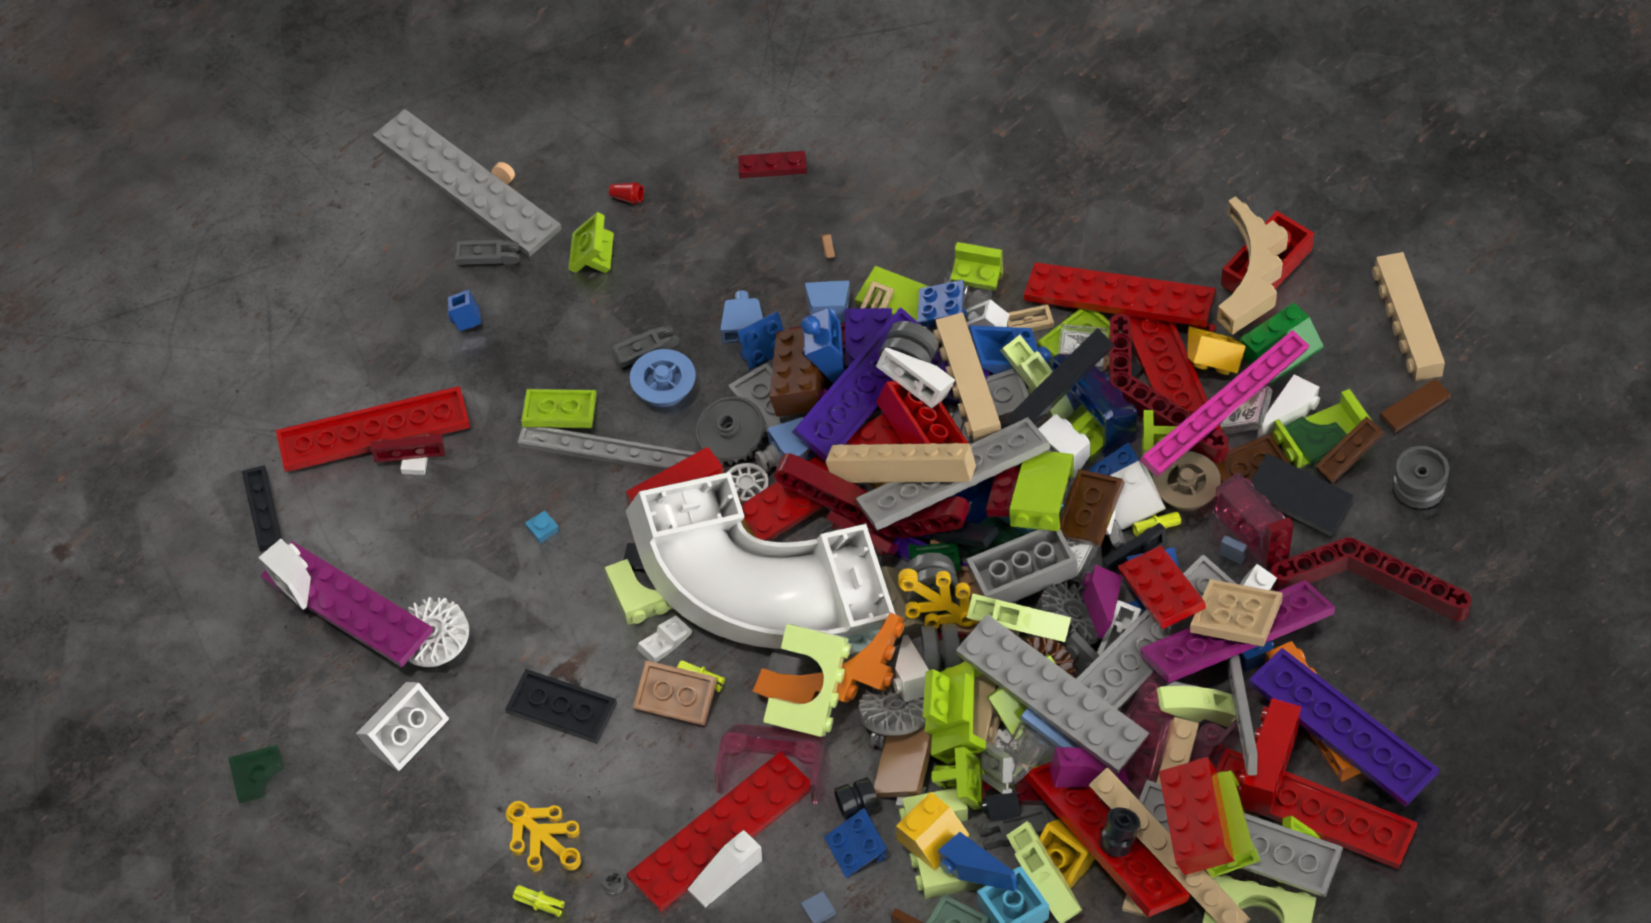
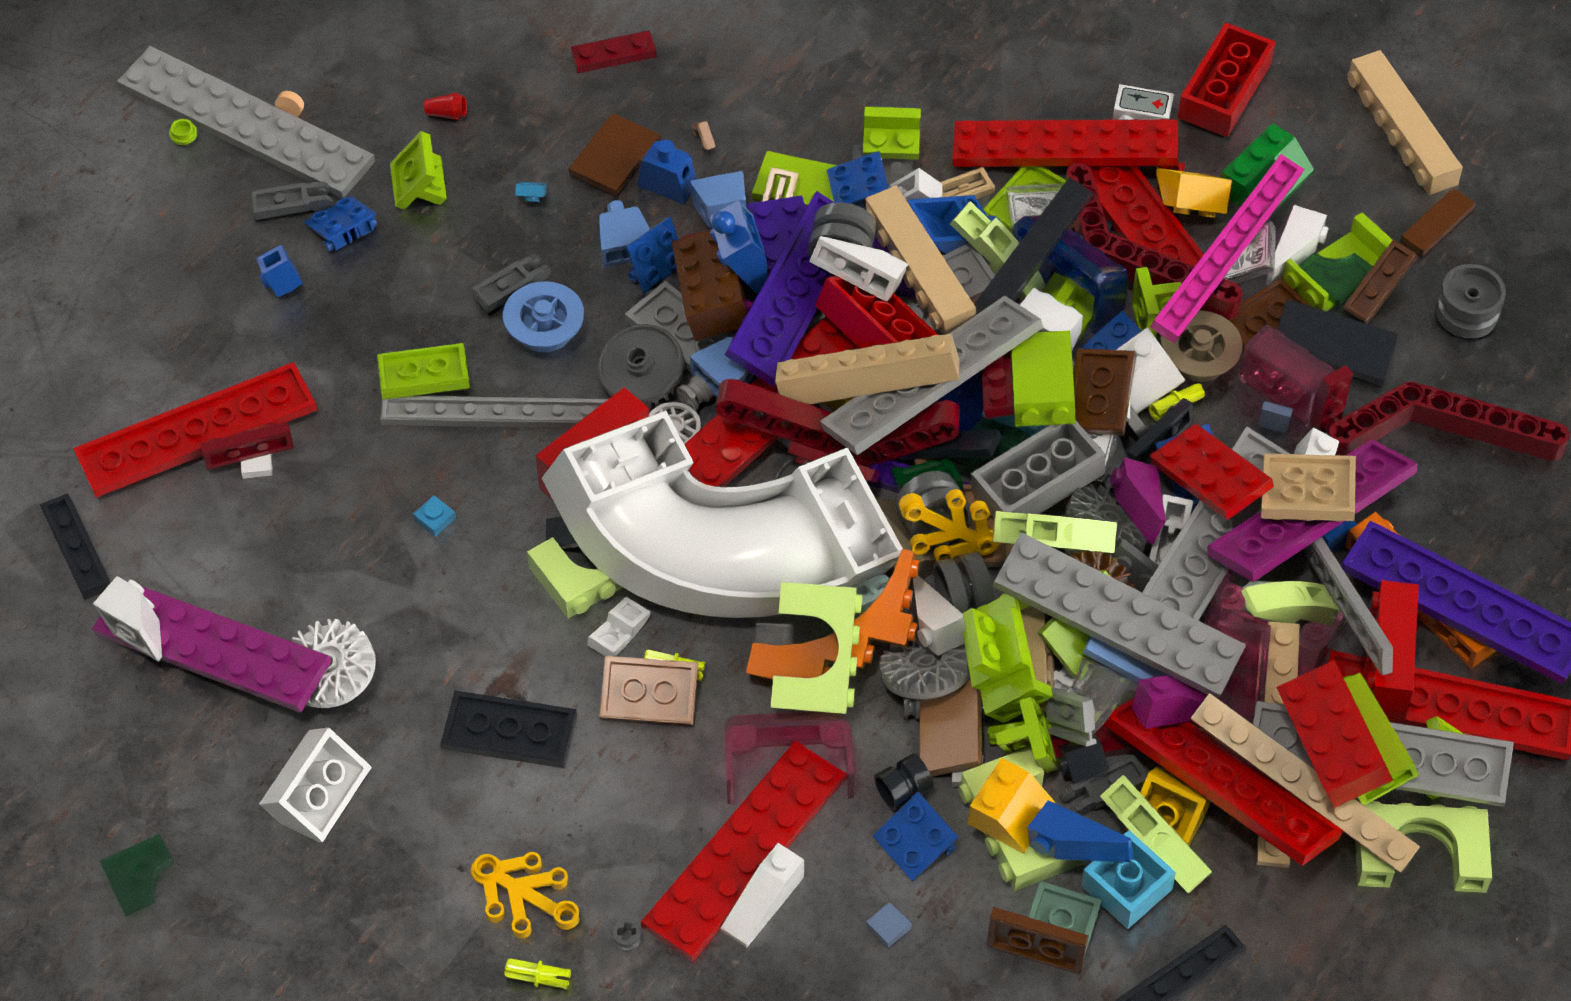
camera: 15 degrees left, 0 degrees up
black wheel [1099,807,1140,857] -> none
tan arch [1217,196,1288,335] -> none
none -> lime plate [169,119,197,145]
none -> blue hinge [304,196,378,252]
none -> dark azure plate [515,182,547,201]
none -> reddish brown tile [568,113,660,196]
none -> blue torso [637,140,696,205]
none -> brick [1112,84,1174,120]

